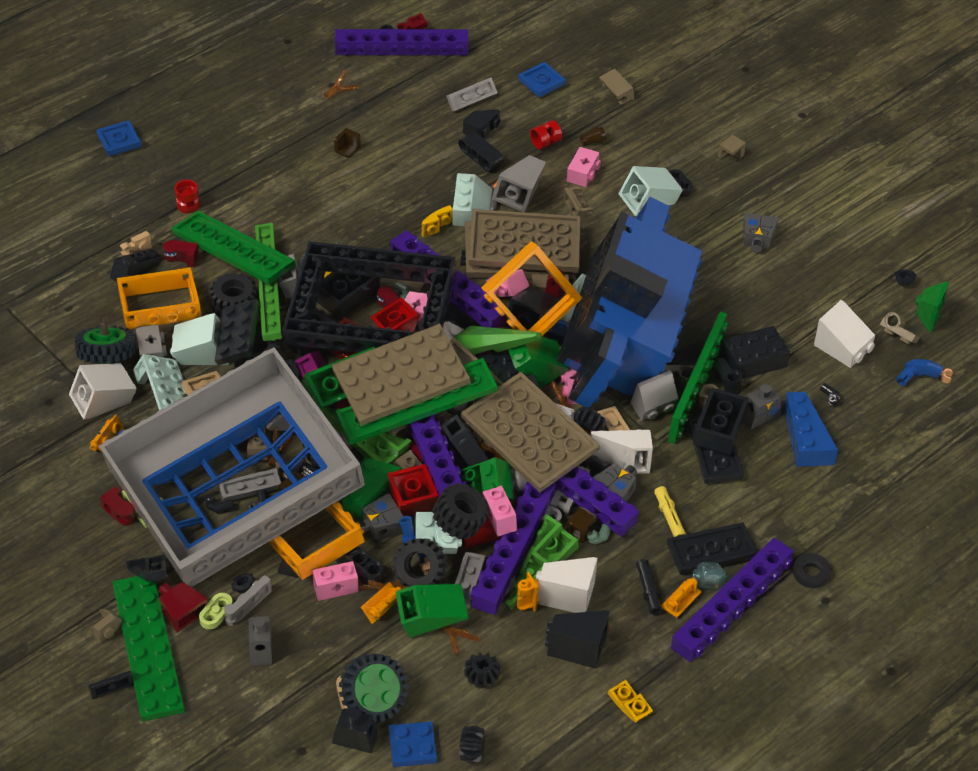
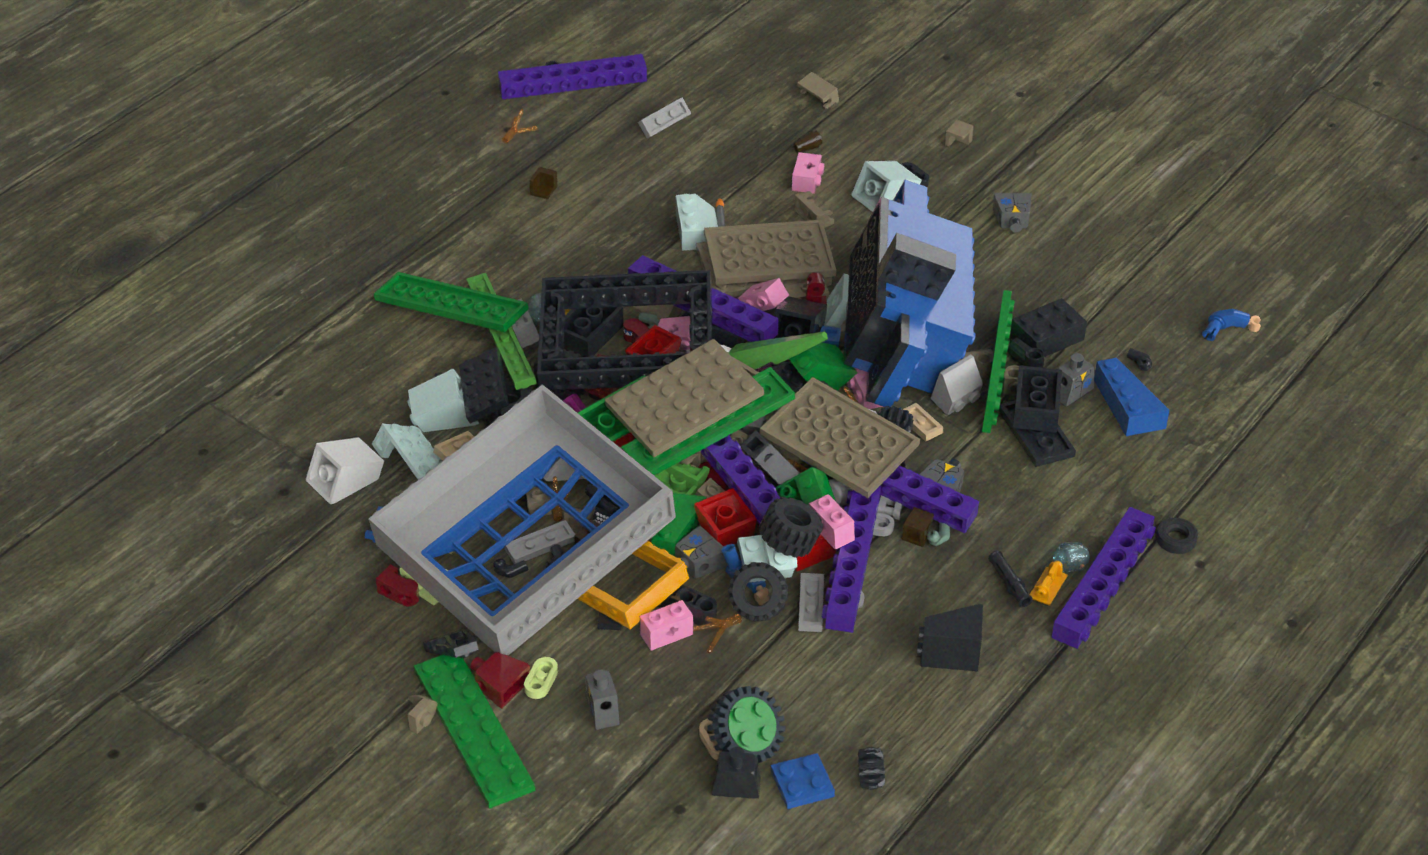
camera: 10 degrees left, 5 degrees down
black wheel [75,315,136,364] -> none
black slope [88,670,134,699] -> none
light orange hinge [90,414,125,451] -> none
blue plate [96,120,141,156] -> none
black slope [110,249,164,286] -> none
light orange window [117,267,201,330] -> none
tan plate [120,231,152,255] -> none
light grey brick [136,324,167,358] -> none
dark red leg [163,240,199,267] -> none
red wheel [175,179,200,214] -> none
black tyre [210,273,258,318] -> none
light grey plate [224,575,272,626] -> none
black animal [231,573,255,594] -> none
light orange hinge [361,582,401,624] -> none
green slope [395,584,469,638] -> none
dark red plate [397,13,428,29] -> none
yellow slope [422,205,453,237] -> none
clear orange plant [441,625,479,655] -> none
black beam [458,132,504,172] -> none
black slope [463,109,501,138] -> none
black gear [464,651,500,688] -> none
light orange window [481,241,582,337] -> none
light grey slope [492,155,546,213] -> none
bright green wedge [506,514,579,610] -> none
light orange hinge [517,572,540,612] -> none
blue plate [518,62,566,97] -> none
red wheel [530,120,562,150] -> none
white slope [536,557,597,613] -> none
black pin [588,455,612,473] -> none
white slope [589,430,653,474] -> none
yellow slope [607,680,653,723] -> none
light yellow pin [654,486,686,537] -> none
black plate [667,522,757,575] -> none
white slope [814,300,875,368] -> none
dark tan plate [880,312,920,344] -> none
black animal [894,270,916,286] -> none
green slope [915,281,949,332] -> none

